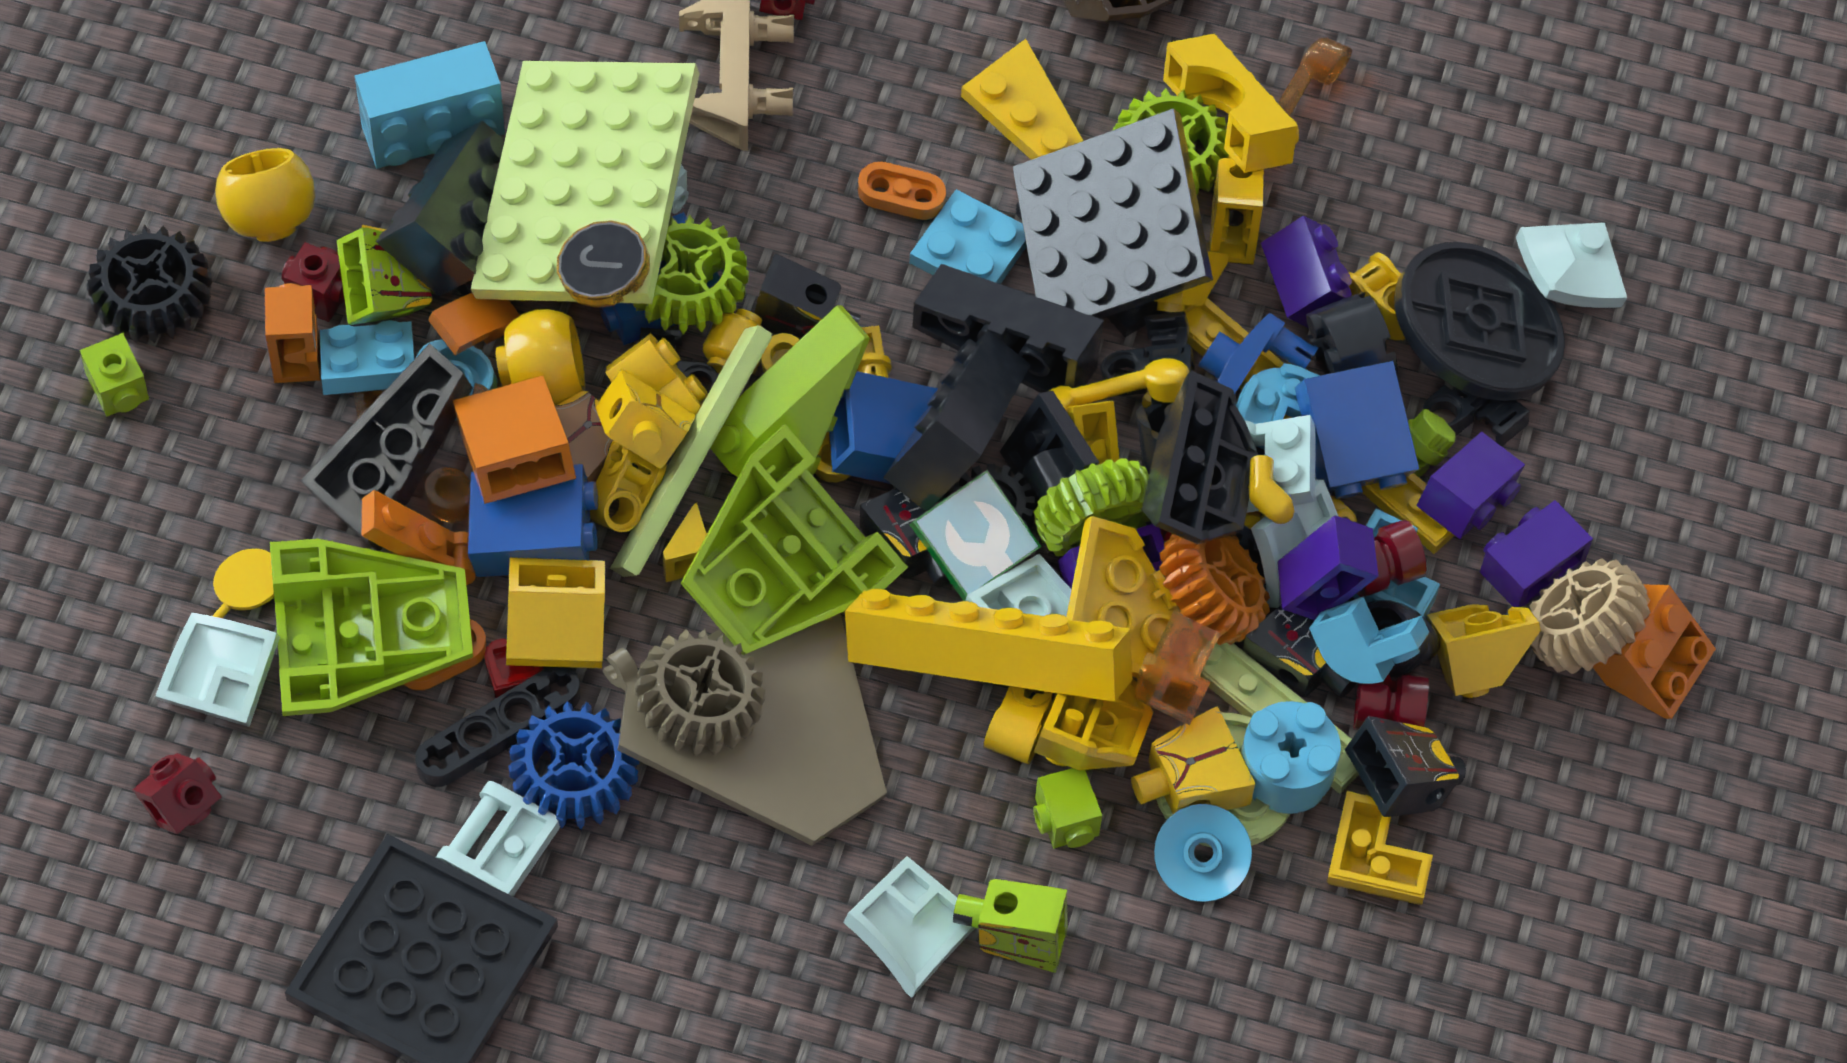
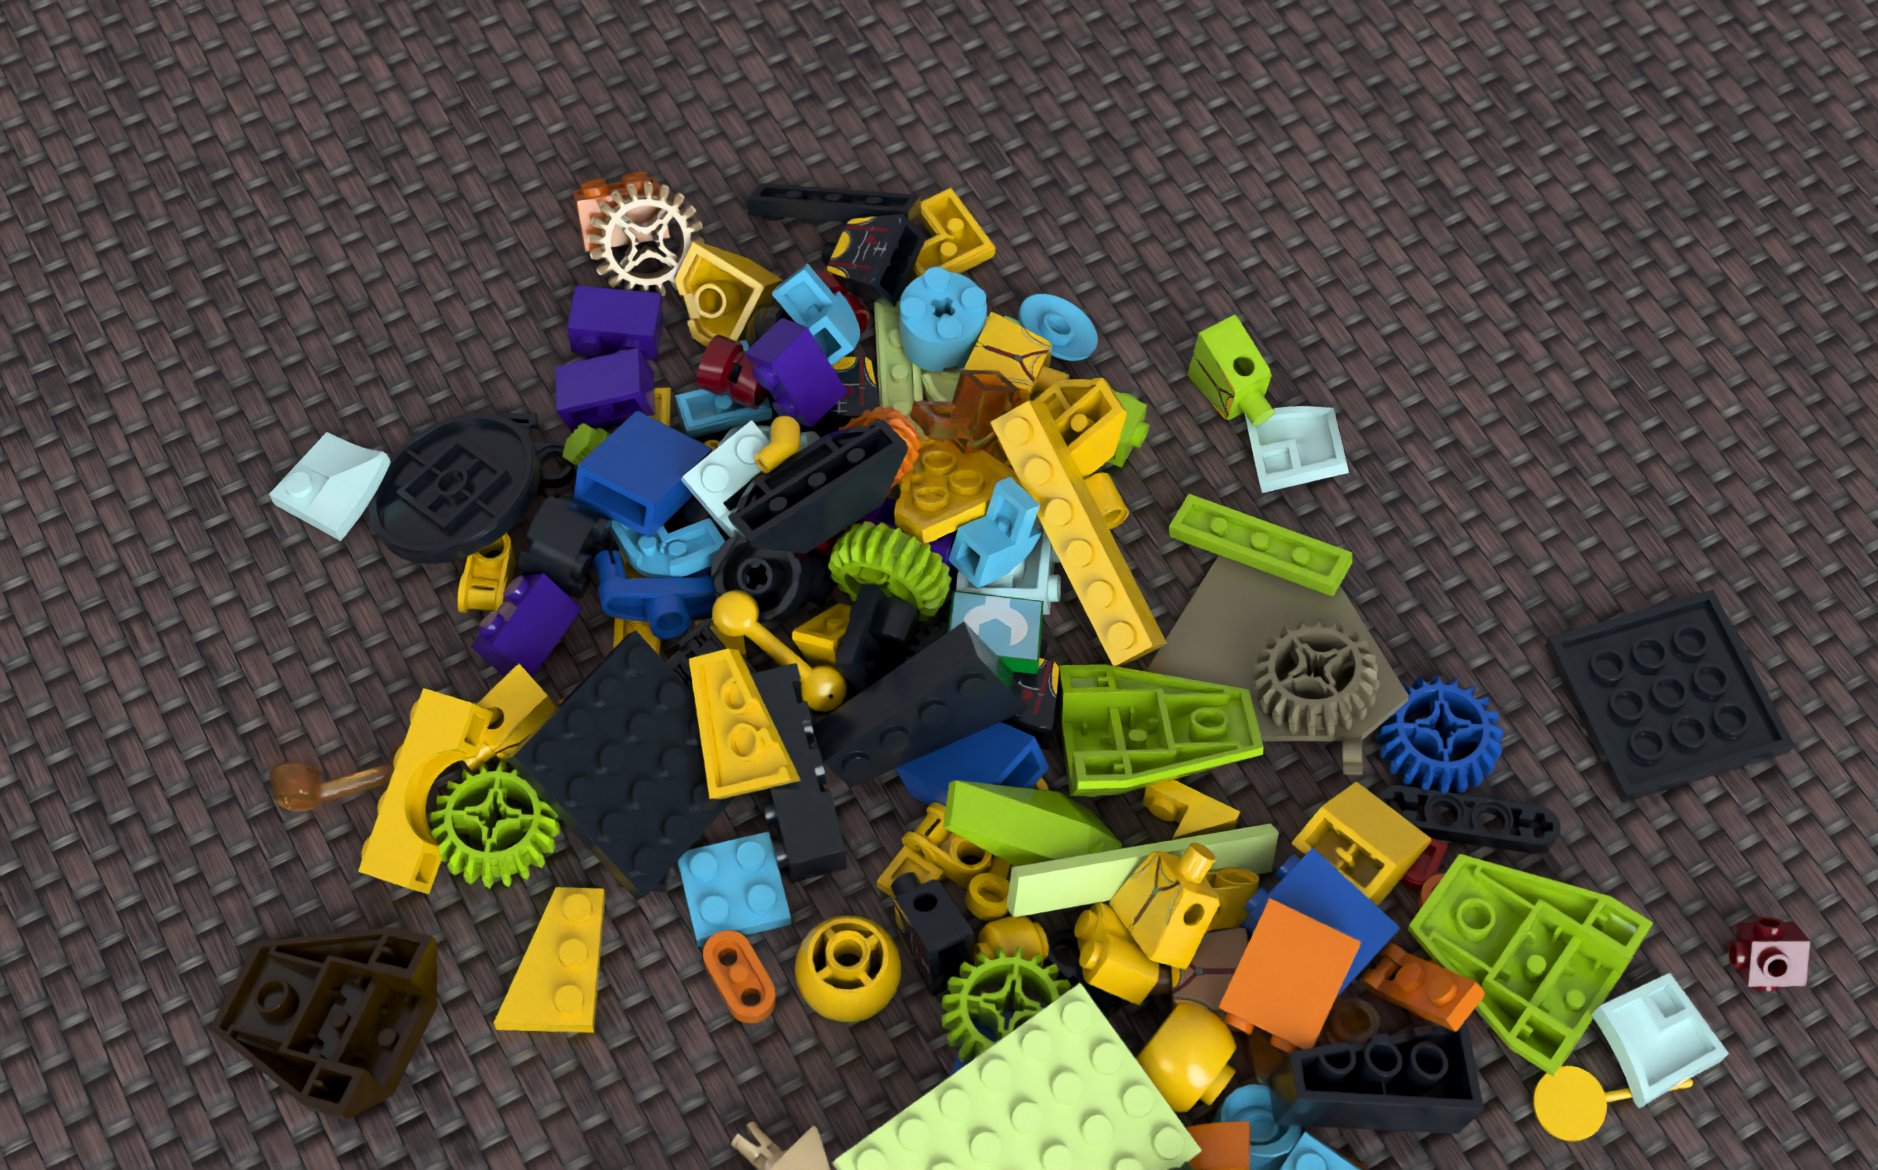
camera: 135 degrees left, 0 degrees up
light aqua plate [435,781,560,896] -> none
black tile [557,220,650,308] -> none
none -> yellow wing [689,648,801,799]
none -> black plate [747,183,921,226]
none -> yellow wheel [794,915,902,1023]
none -> medium azure brick [948,477,1042,589]
none -> lime plate [1169,494,1352,597]

